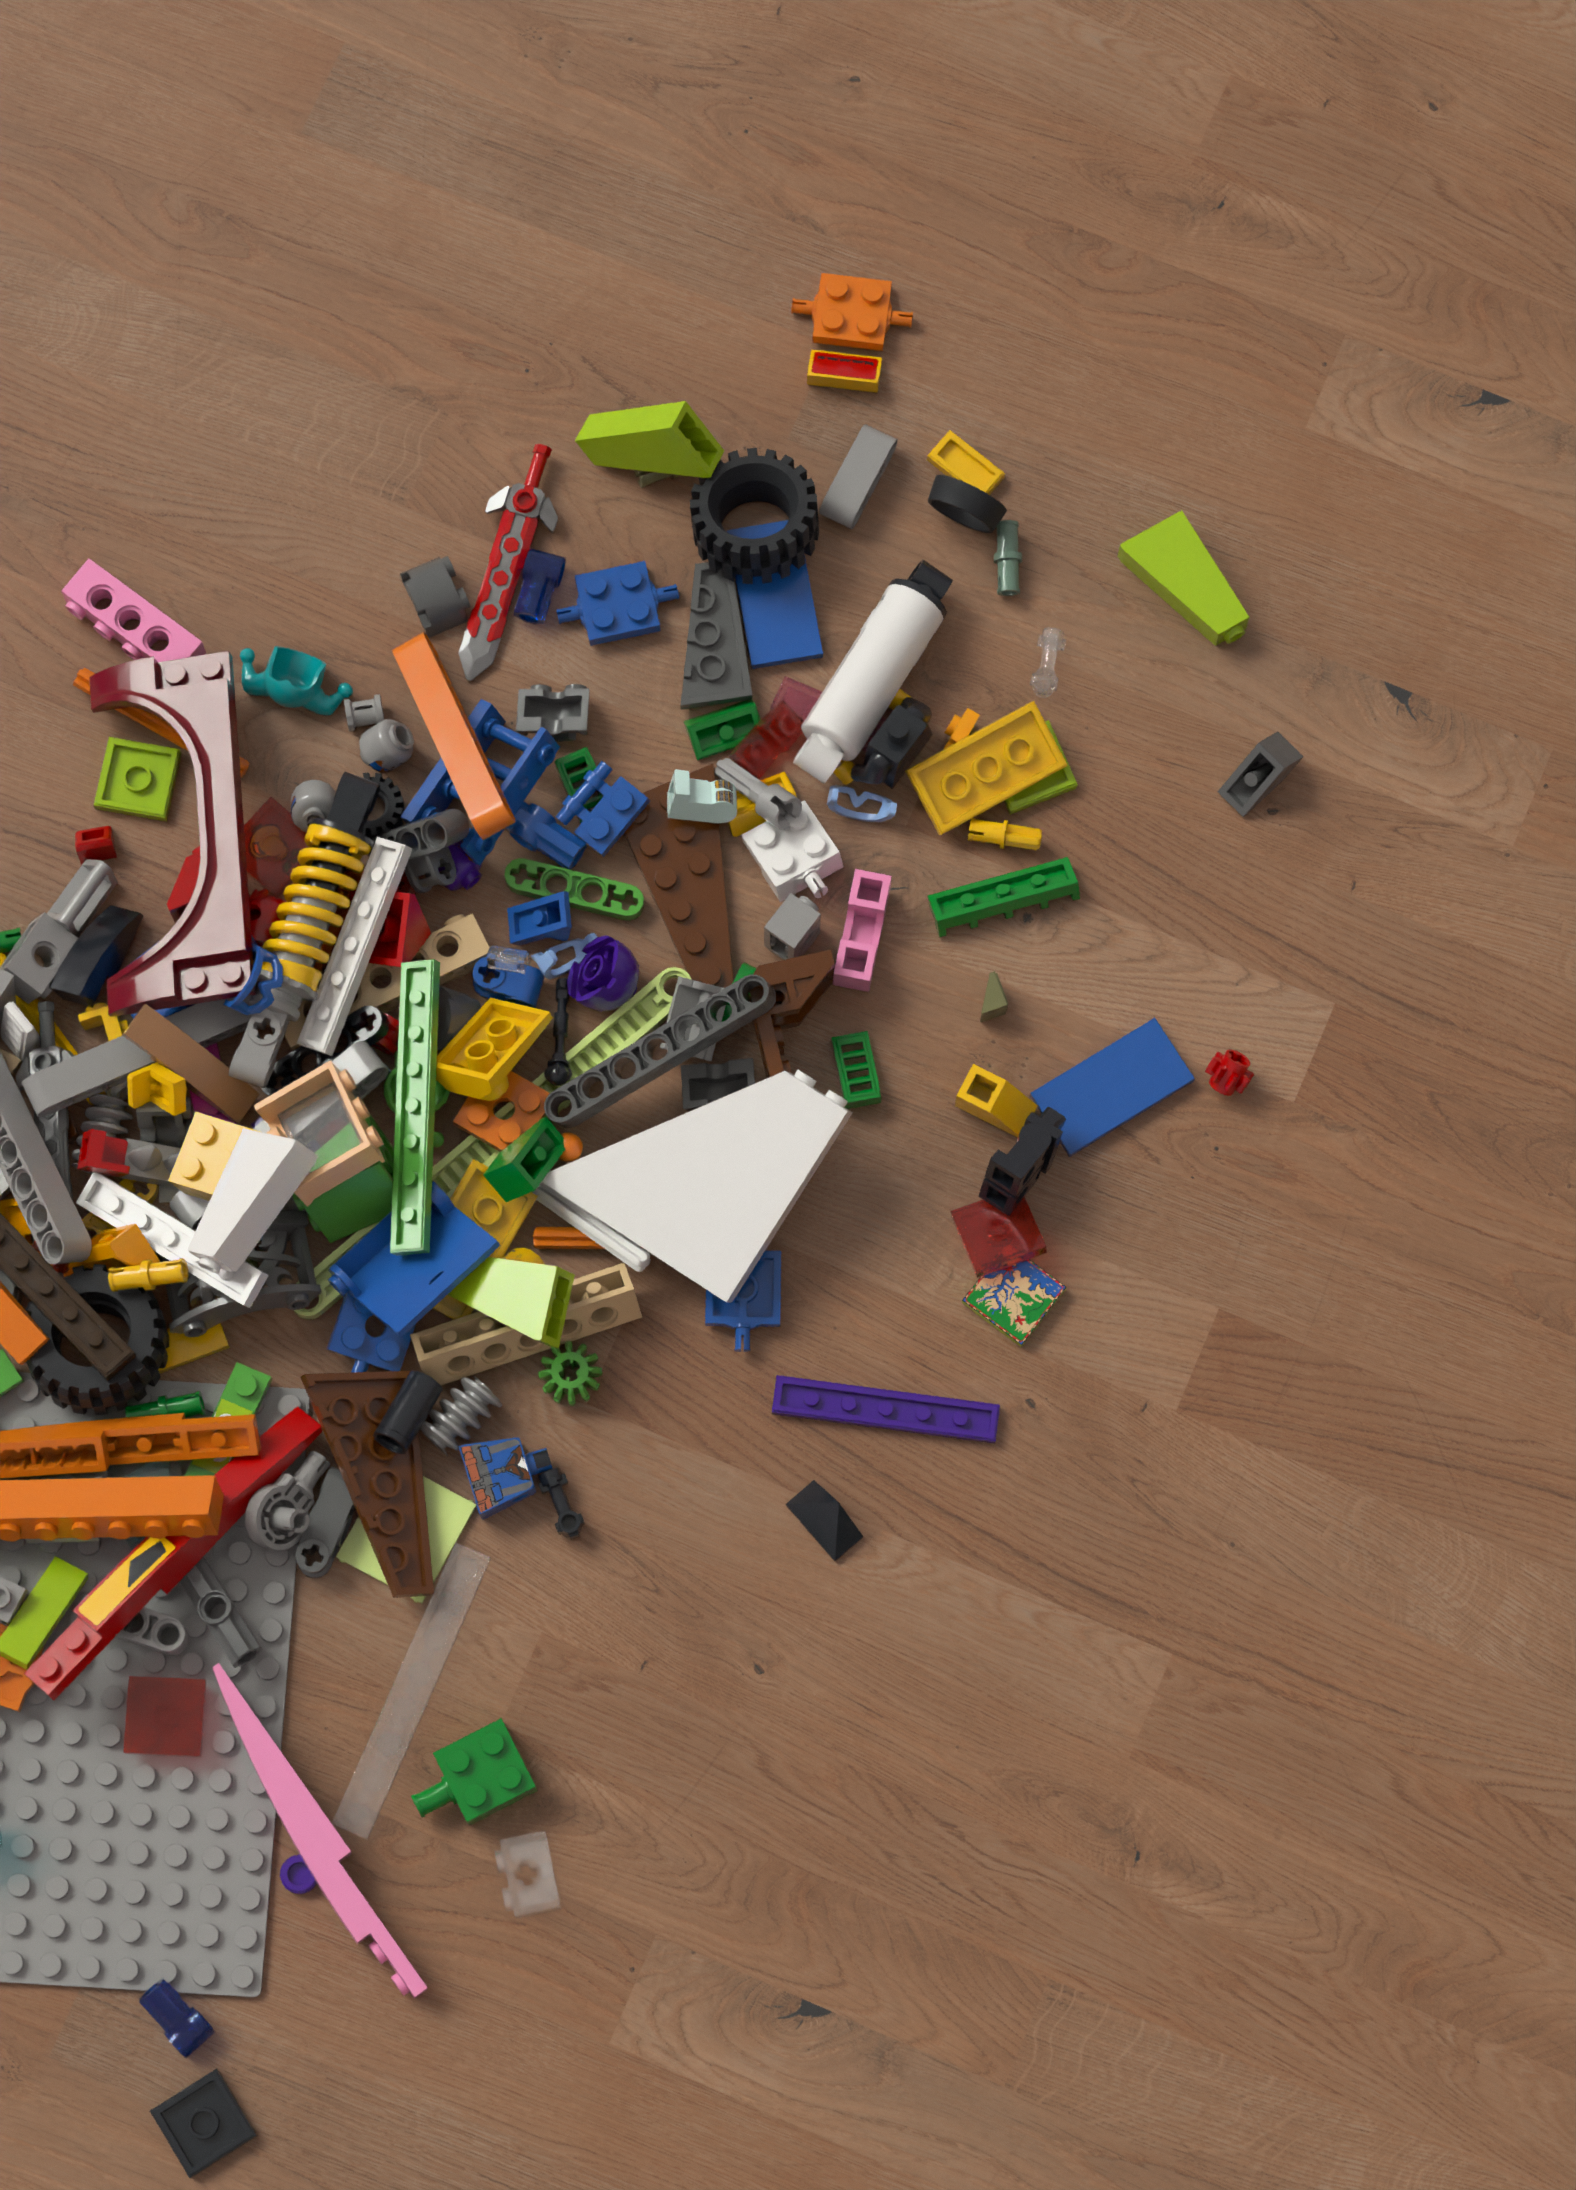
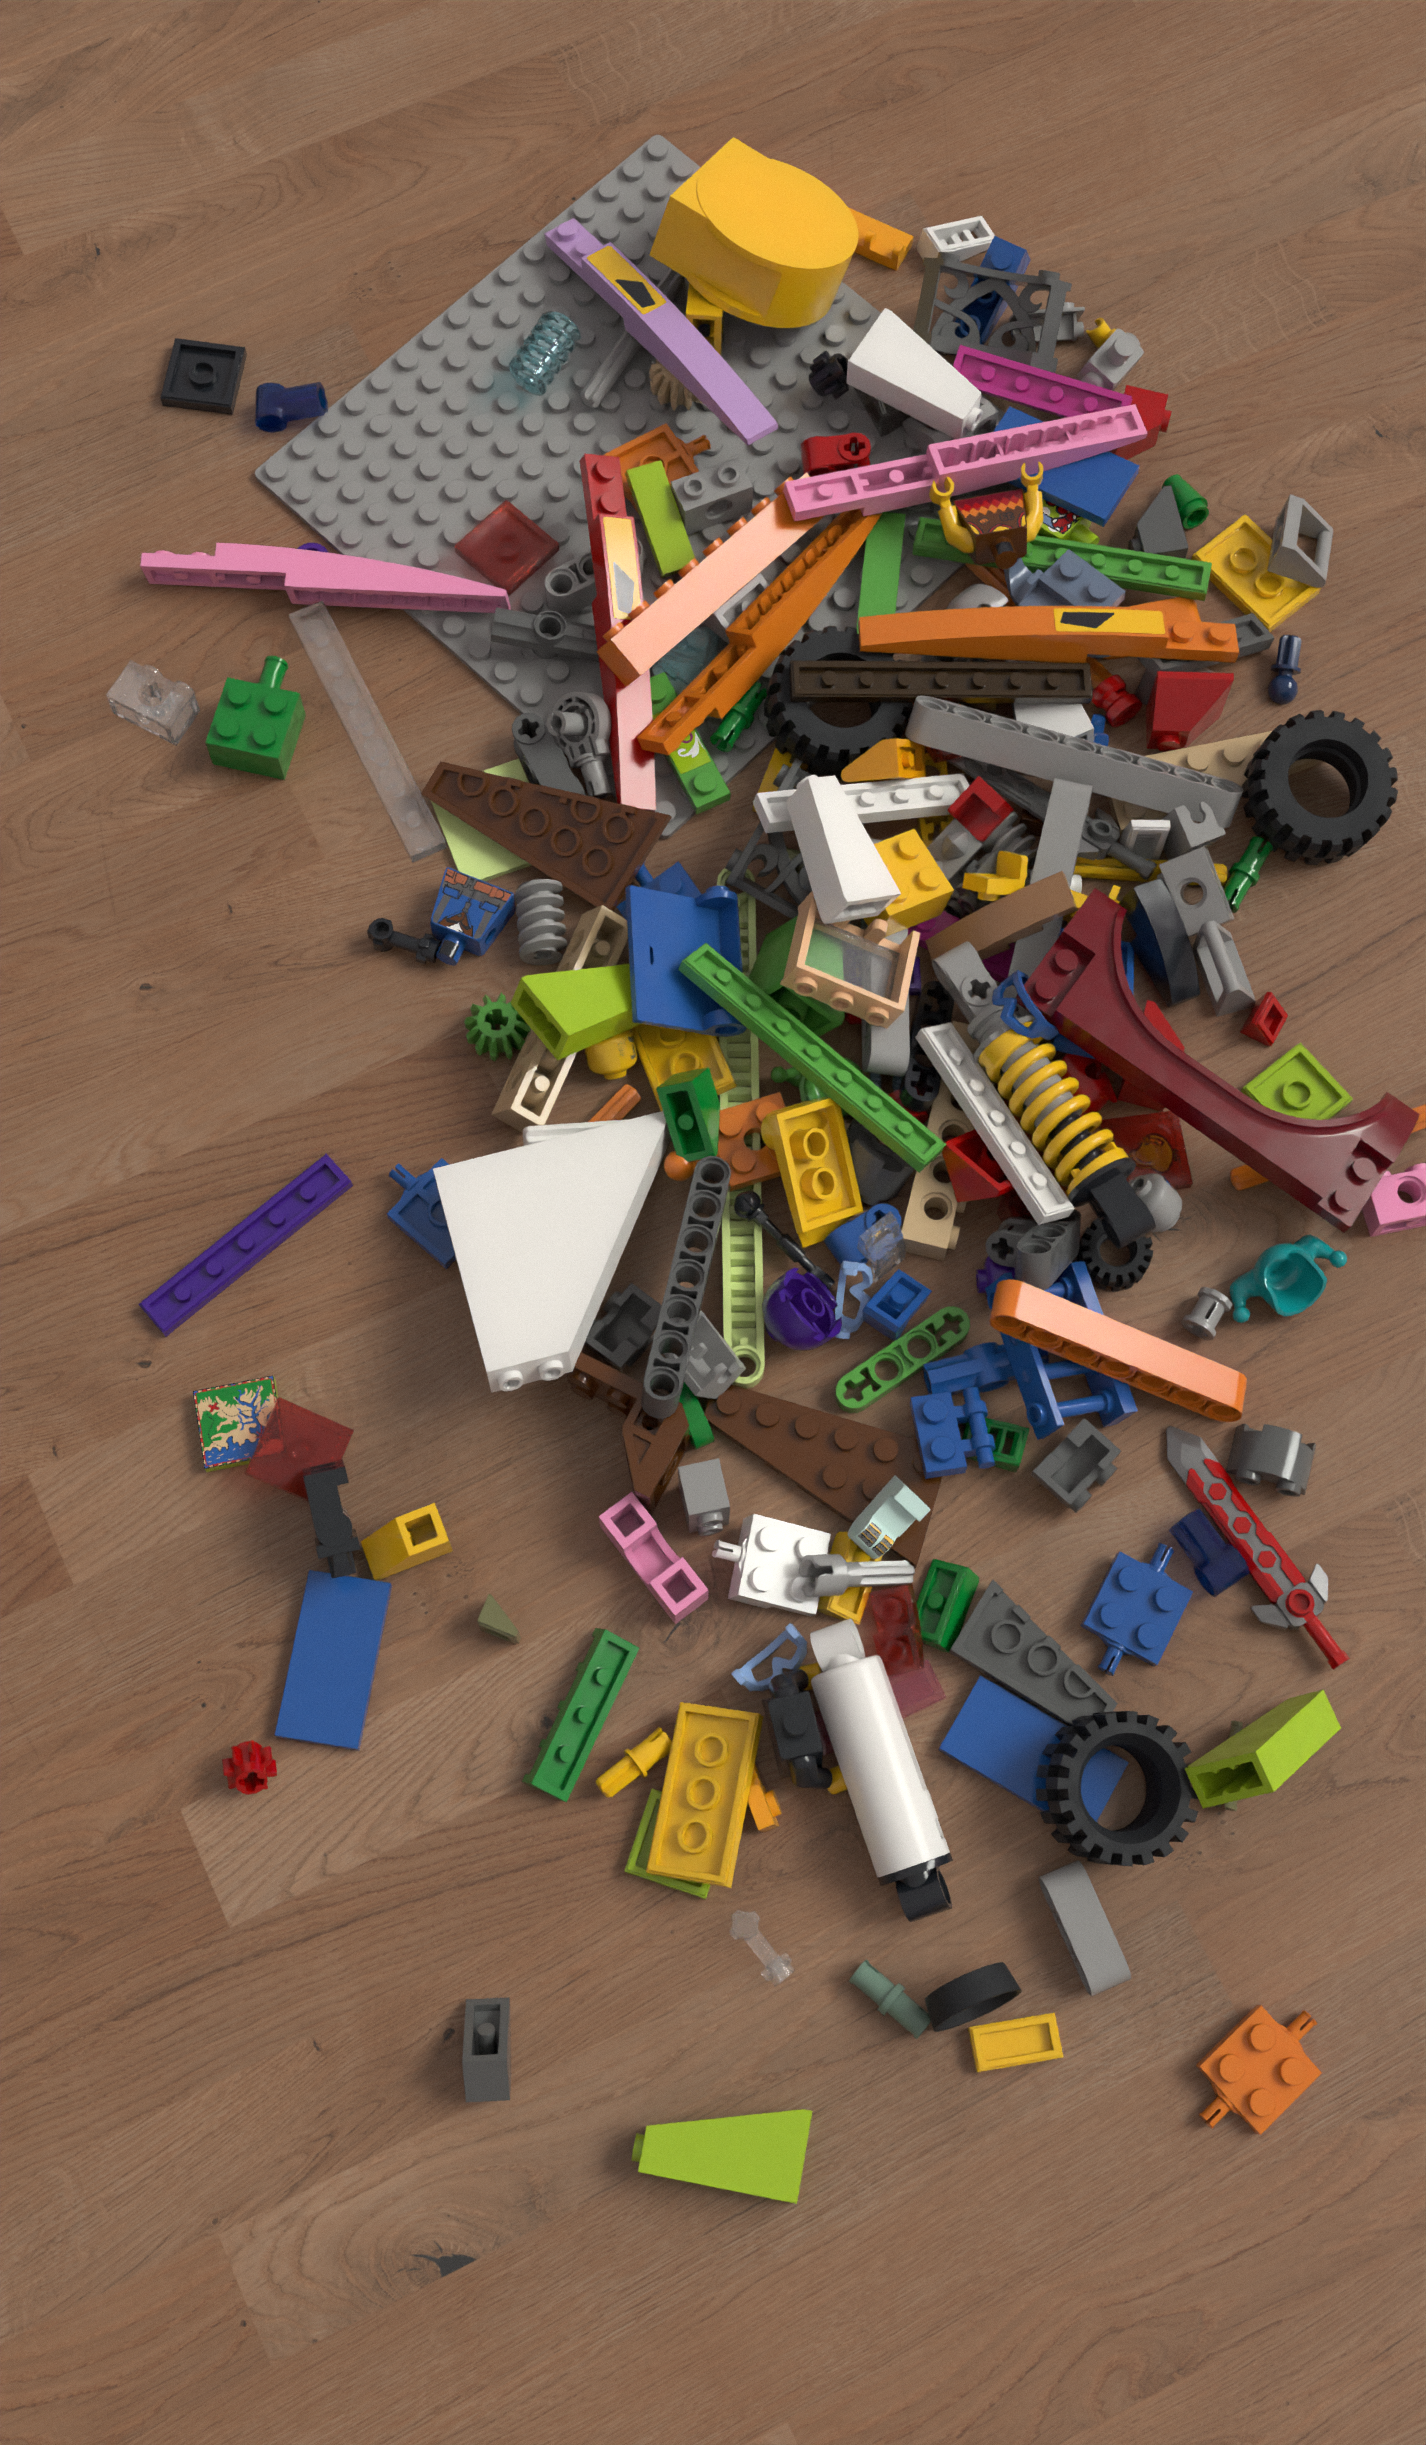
camera: 130 degrees right, 5 degrees down
yellow pin [108,1258,189,1292] -> none
light grey head [359,719,414,773] -> none
black pin [373,1371,443,1454] -> none
black slope [785,1480,863,1562] -> none
slope [807,349,882,393] -> none
green slope [831,1031,882,1109] -> none

